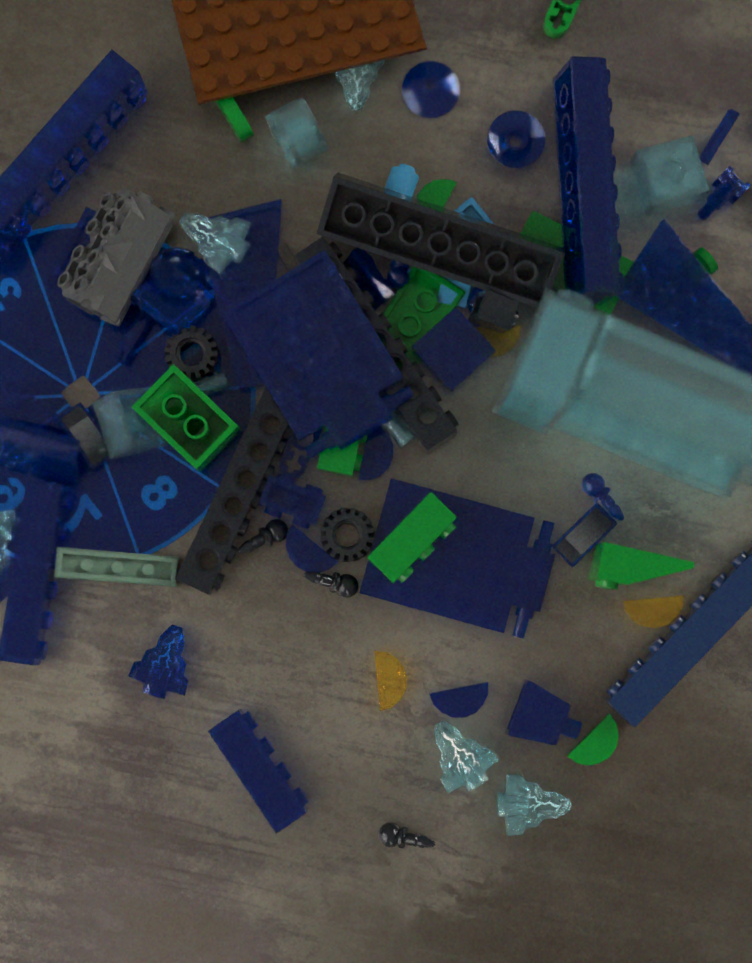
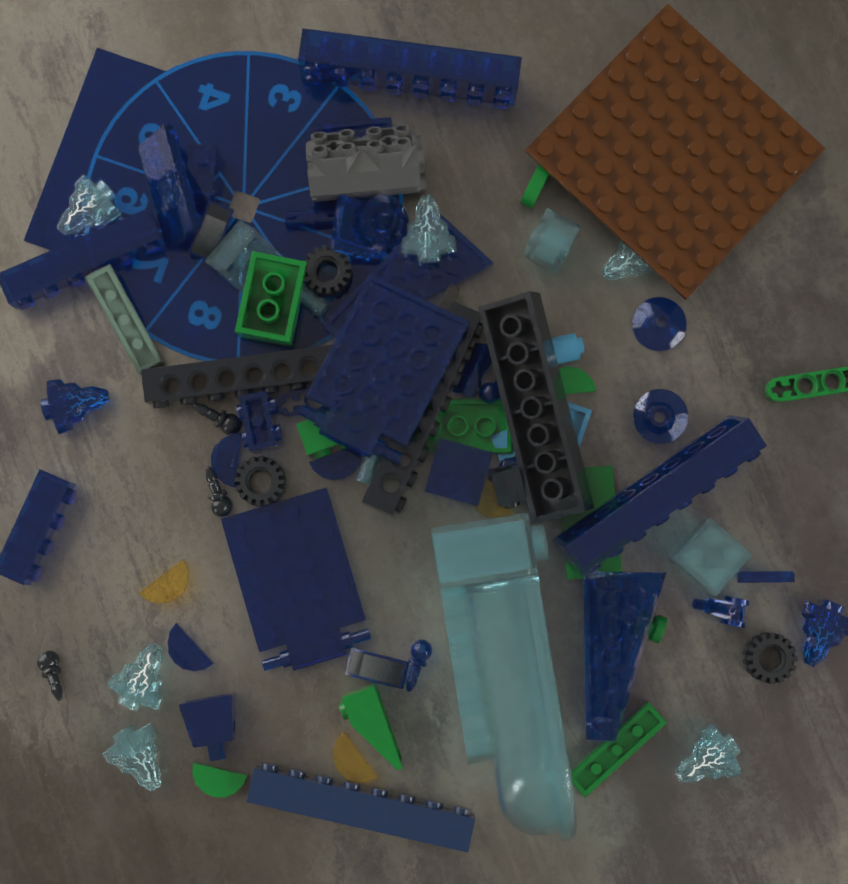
camera: 60 degrees right, 0 degrees up
green brick [367,492,457,583] -> none

